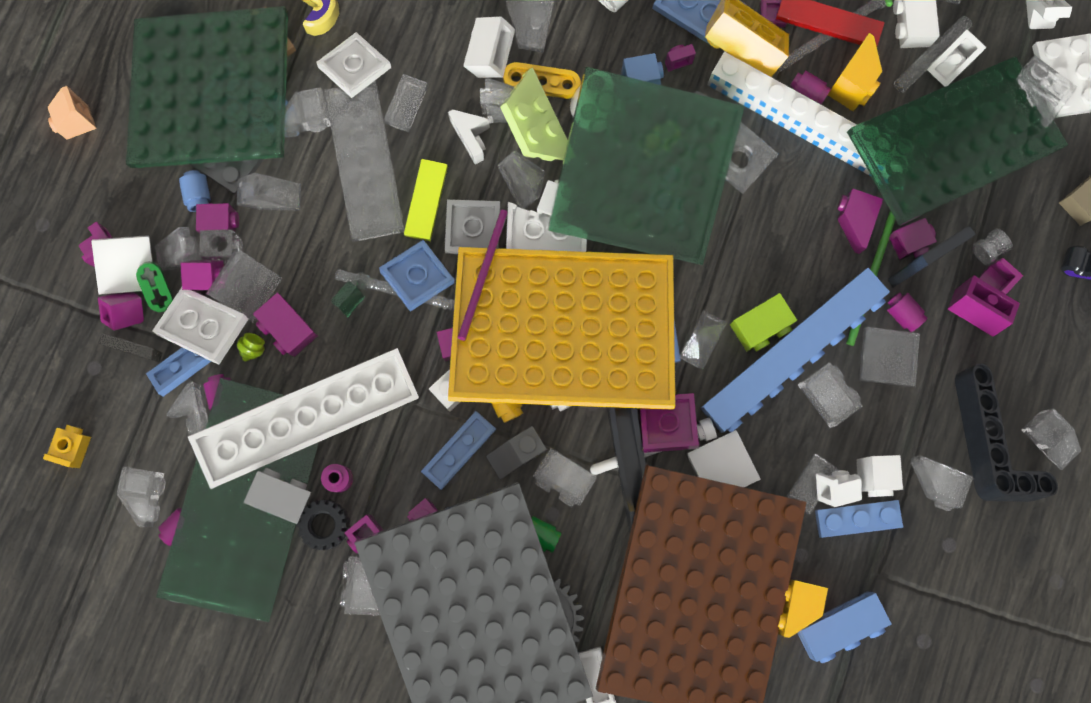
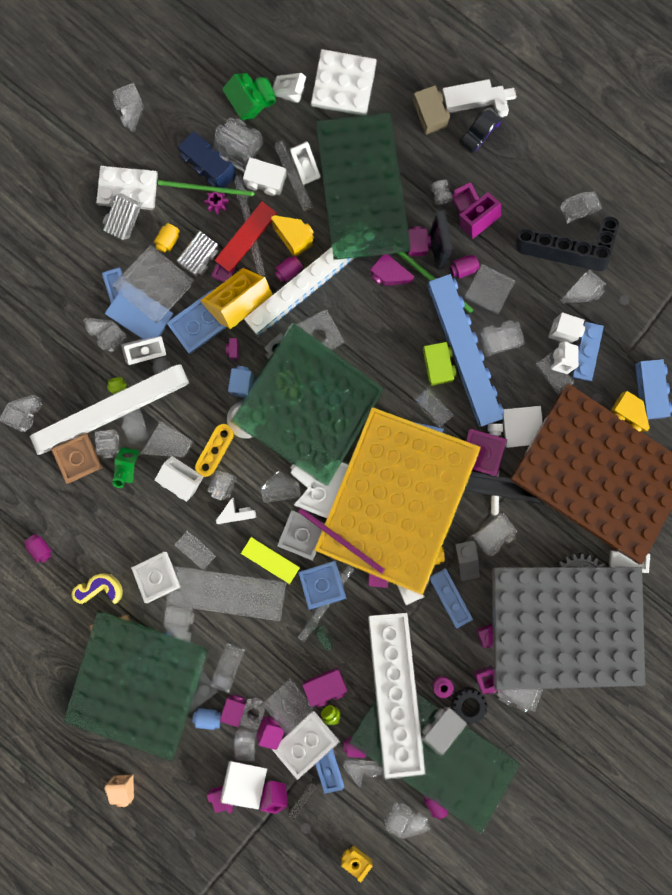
camera: 70 degrees left, 5 degrees up
green beam [136,261,173,312] -> none
yellowish green wing [500,68,577,165] -> none
green brick [532,516,562,553] -> none
clear wing [1016,56,1077,128] -> none

